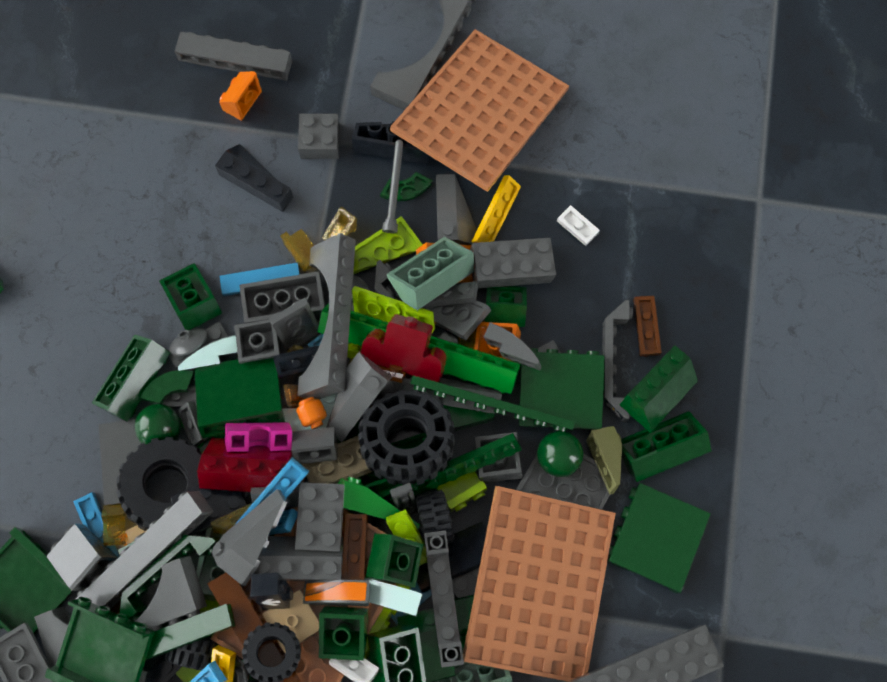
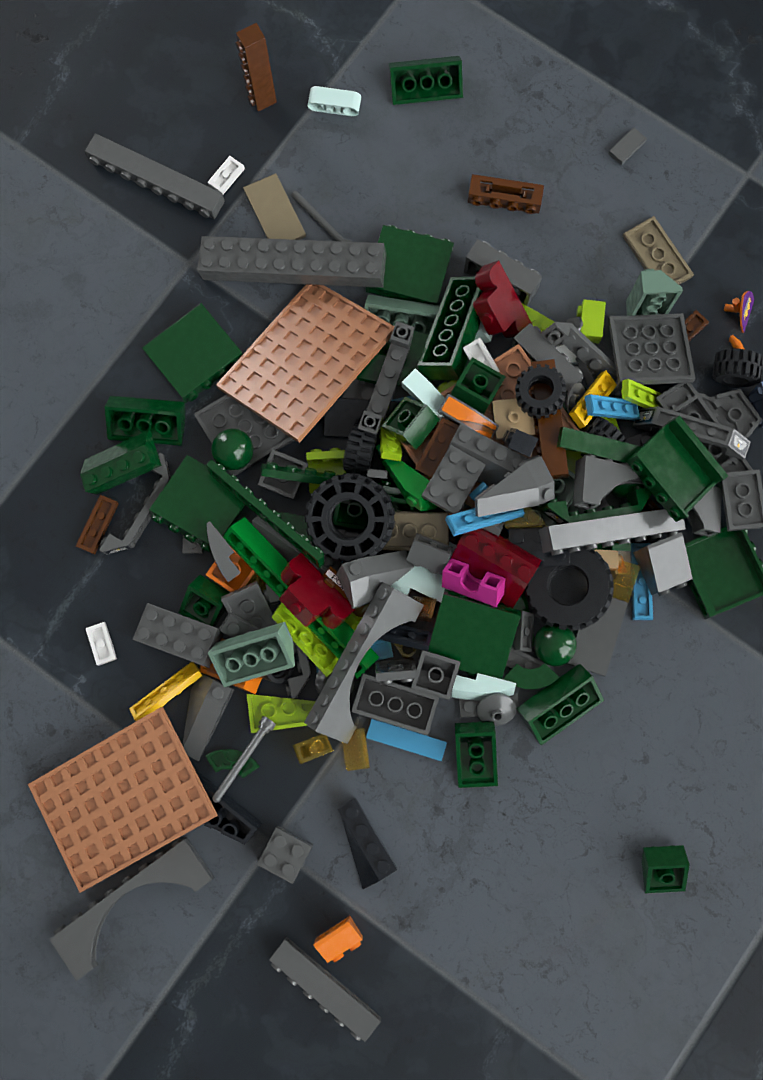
camera: 150 degrees left, 5 degrees up
orange head [296,397,327,429] -> none
olive slope [586,426,622,495] -> none

